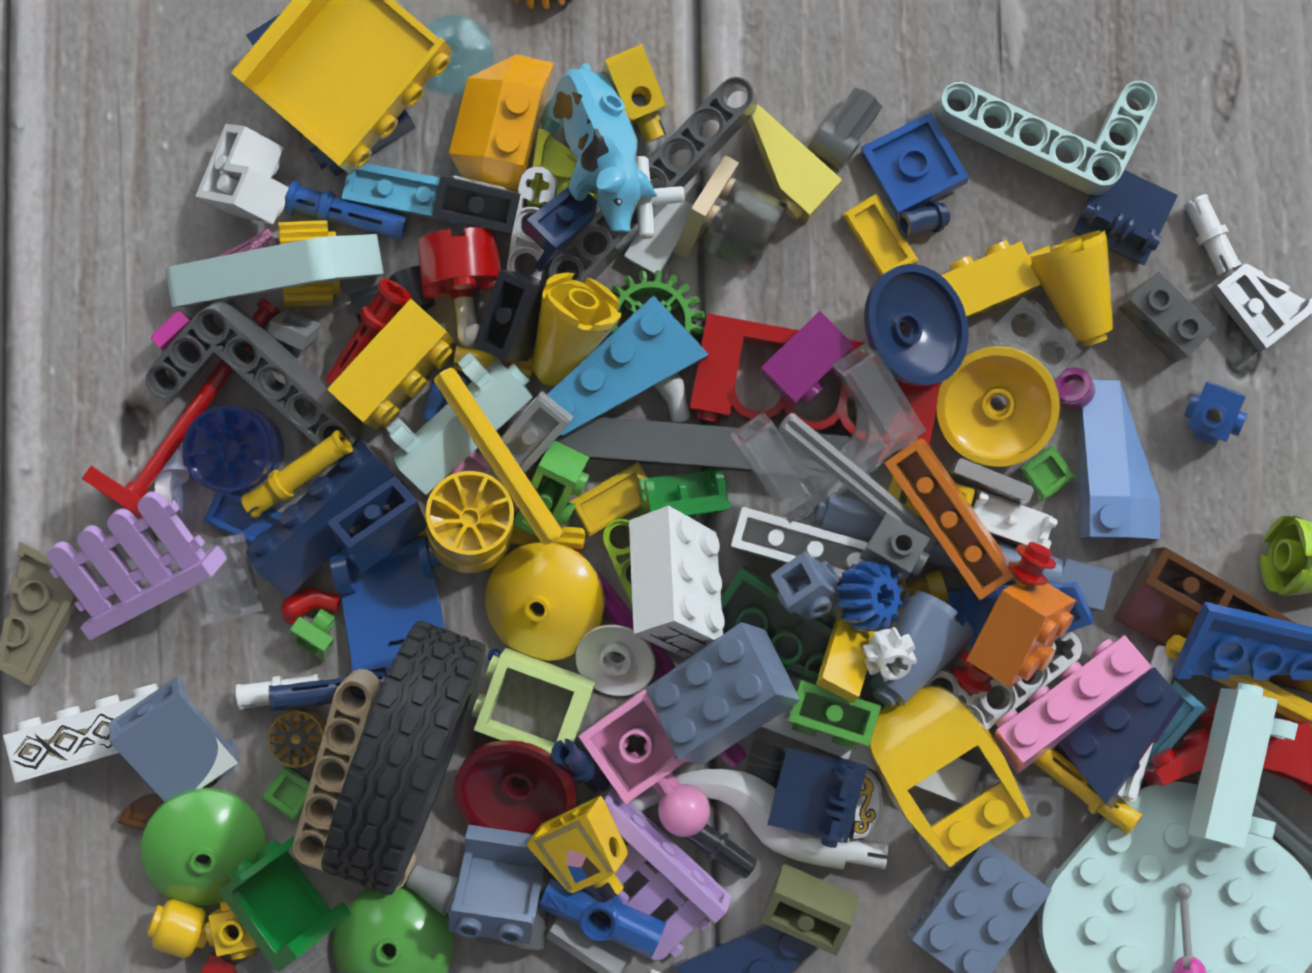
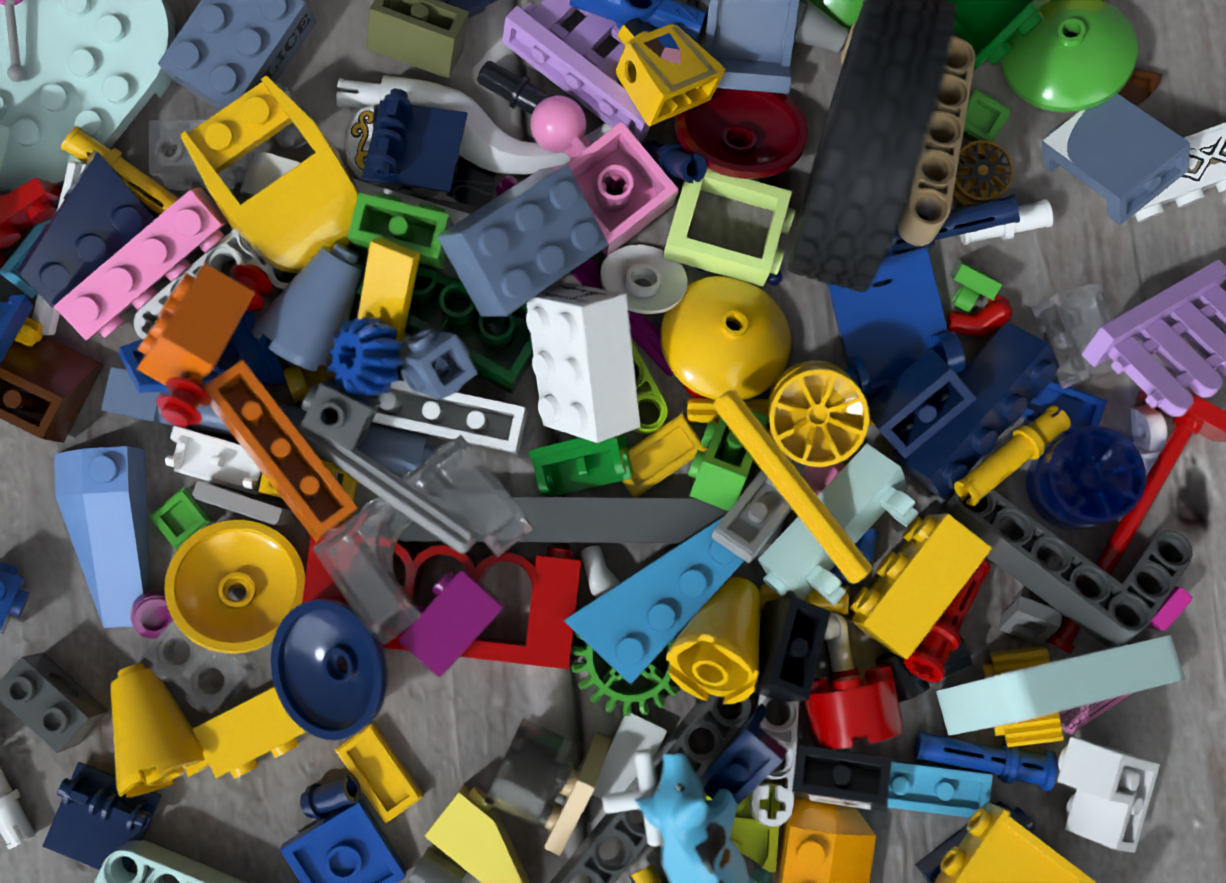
camera: 170 degrees right, 0 degrees up
white gear [862,627,917,682] -> none

